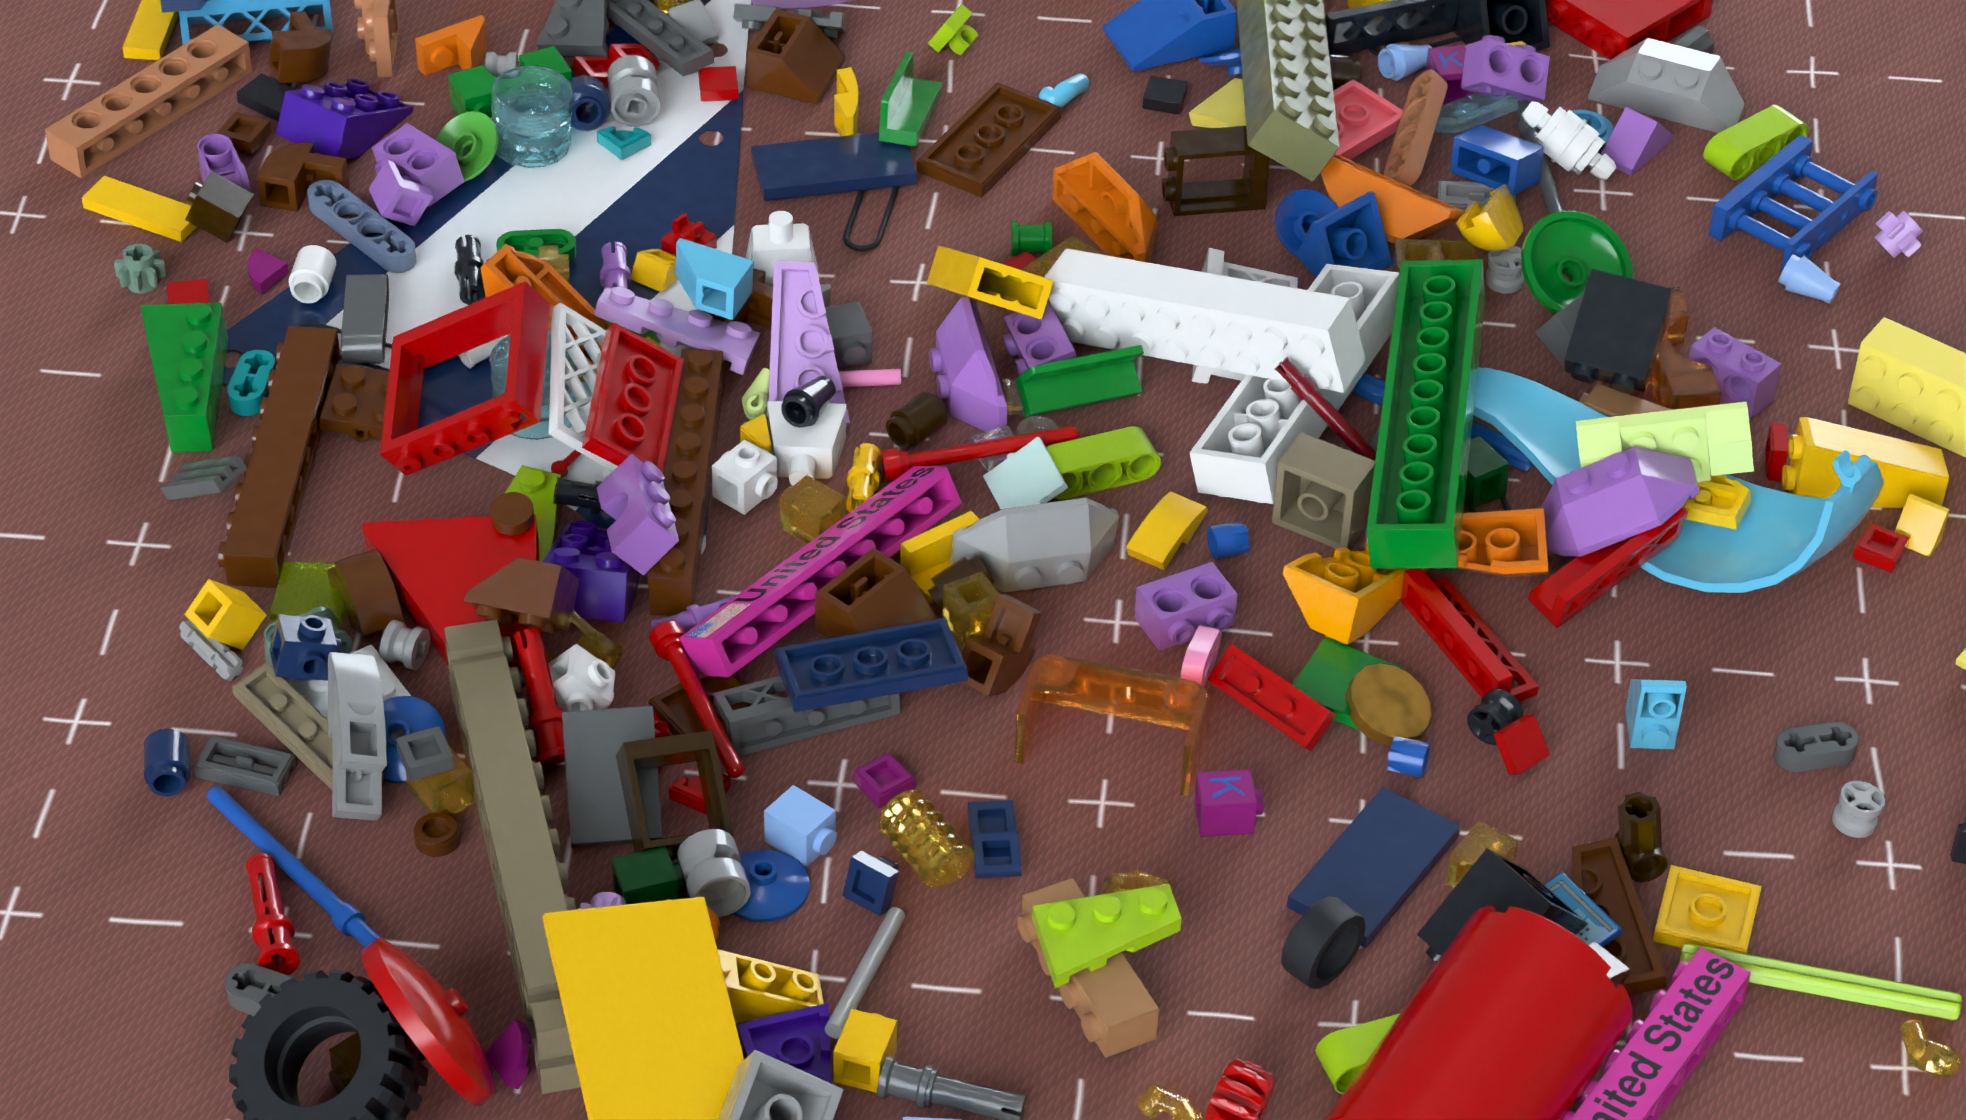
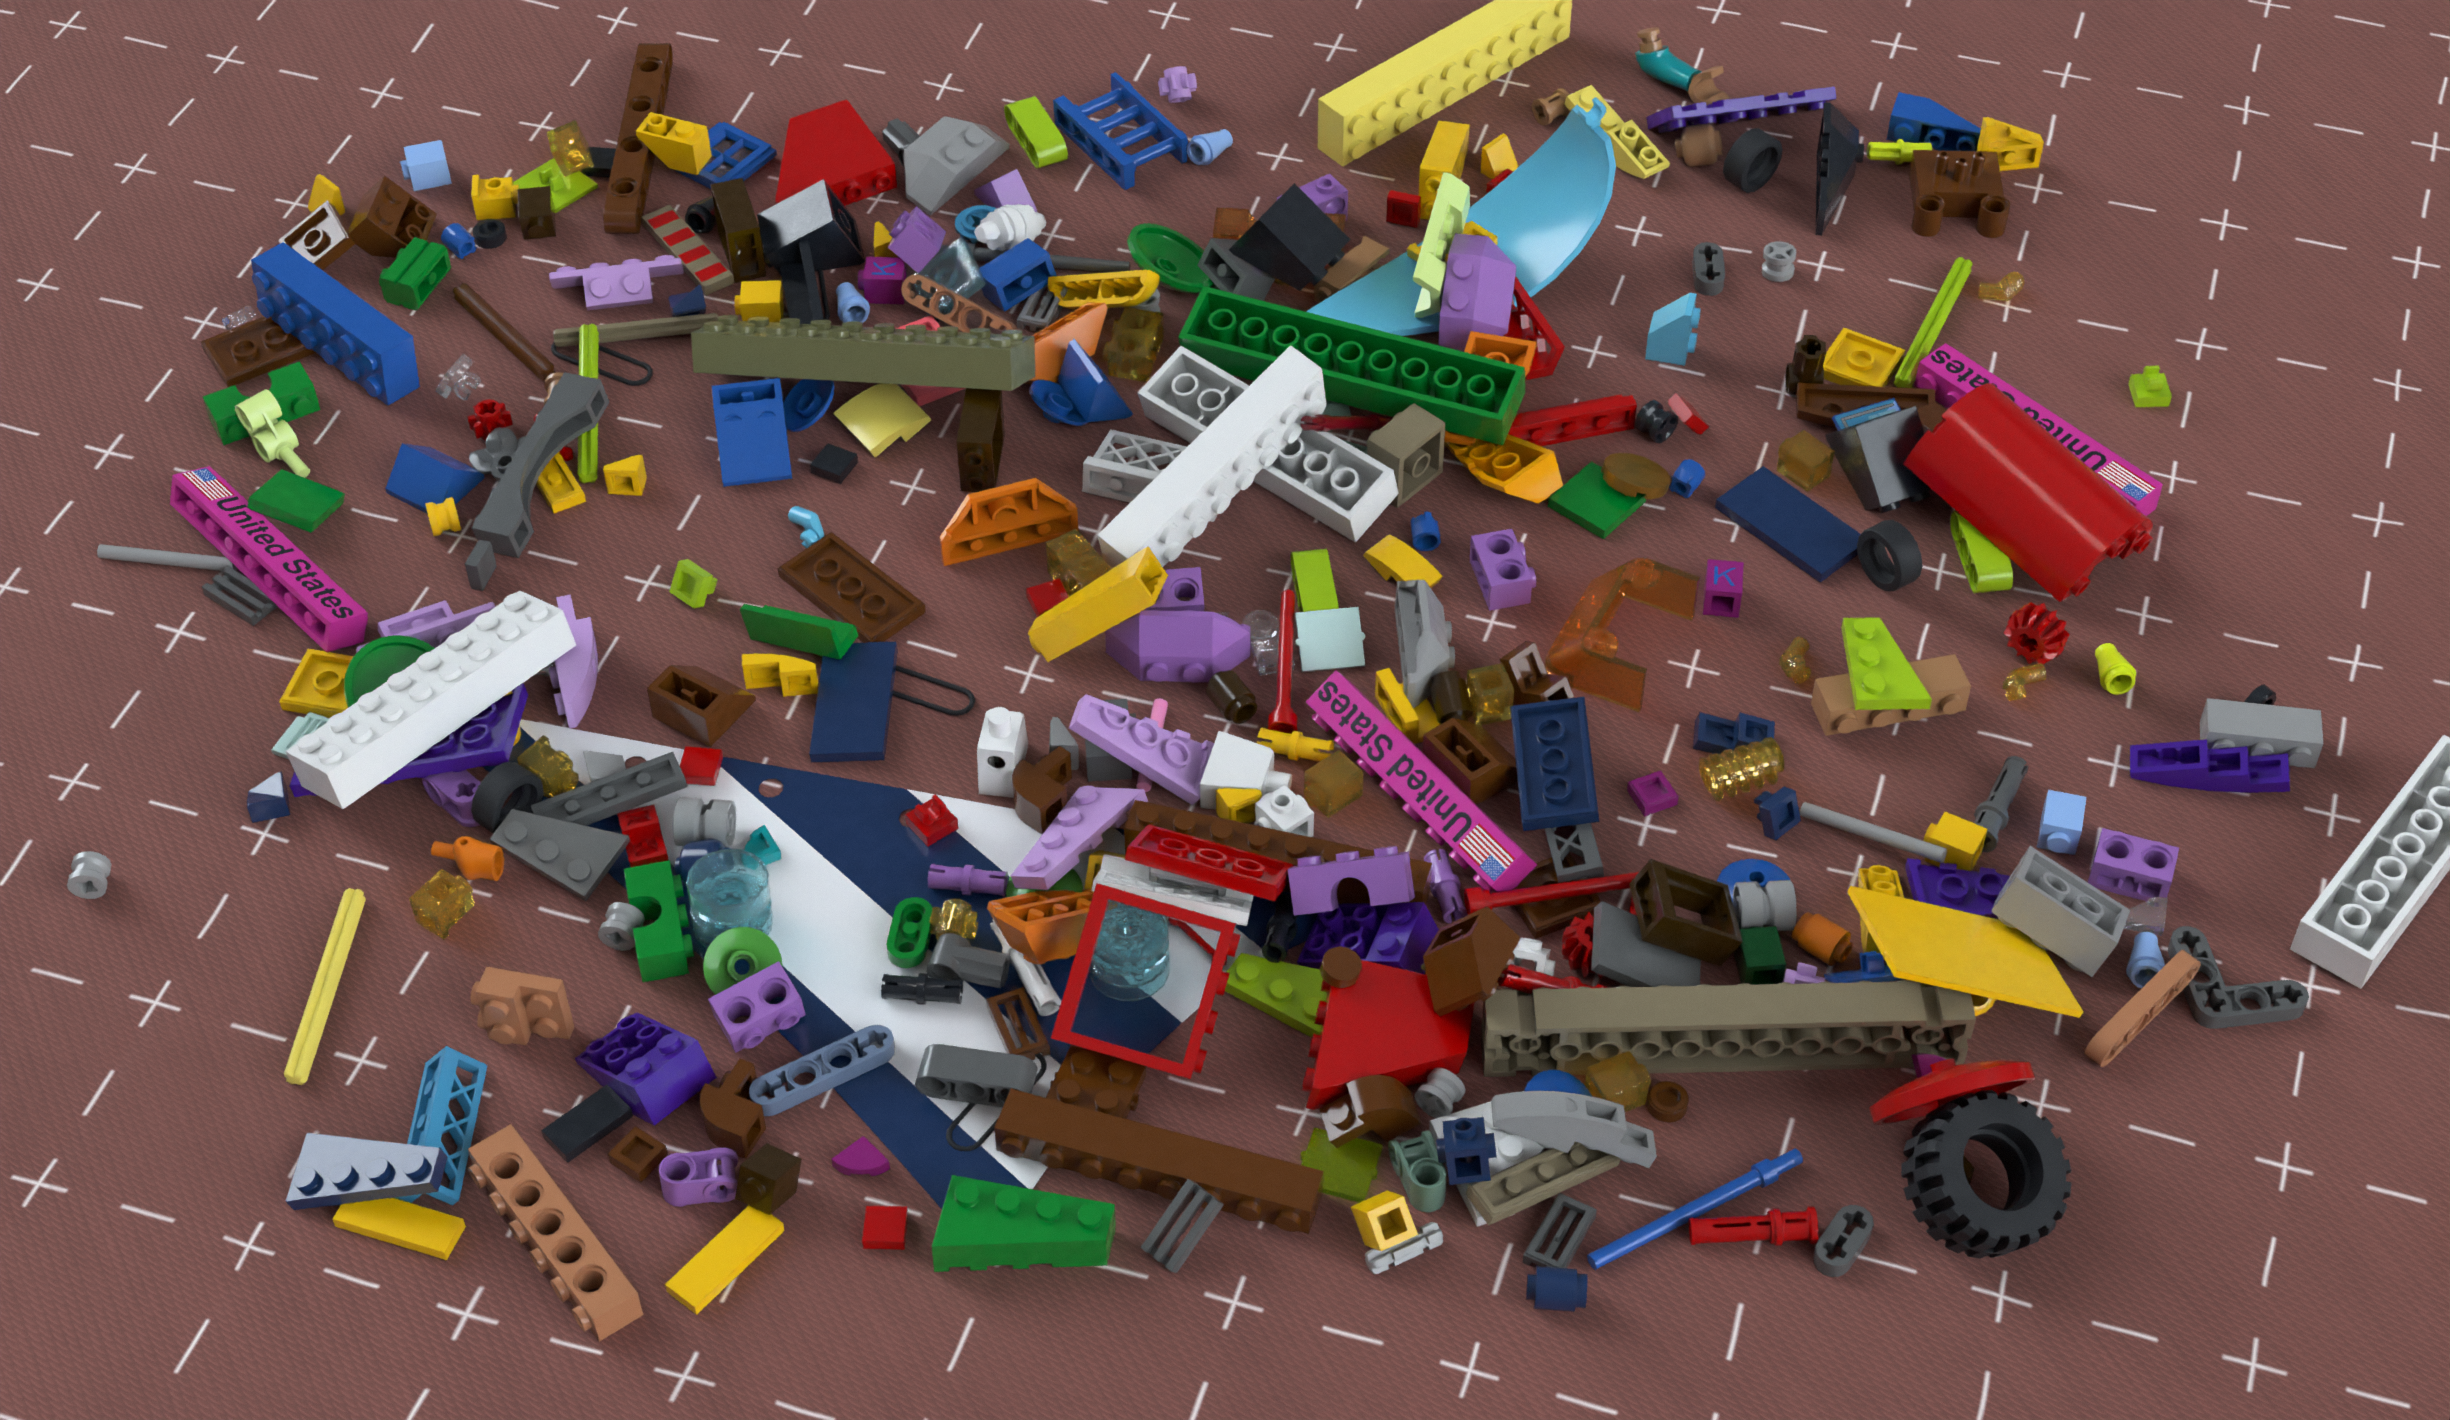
camera: 75 degrees left, 5 degrees up
sand green gear [114,244,166,294] -> none
teal beam [227,350,276,416] -> none
reddish brown brick [269,12,332,83] -> none
white brick [289,245,336,304] -> none
medium lavender panel [369,160,433,226] -> none
dark grey plate [396,726,454,781] -> none
orange slope [415,15,487,76] -> none
yellow slope [631,248,678,292] -> none
medium azure slope [675,238,754,320] -> none
dark grey wing [733,4,848,39] -> none
yellowish green arm [742,368,770,420] -> none
light blue brick [764,785,837,867] -> none
black cone [781,376,836,428] -> none
green bush [1011,221,1052,256] -> none
green panel [1015,345,1144,418] -> none
bright pink beam [1180,625,1222,688] -> none
red plate [1206,643,1336,752] -> none

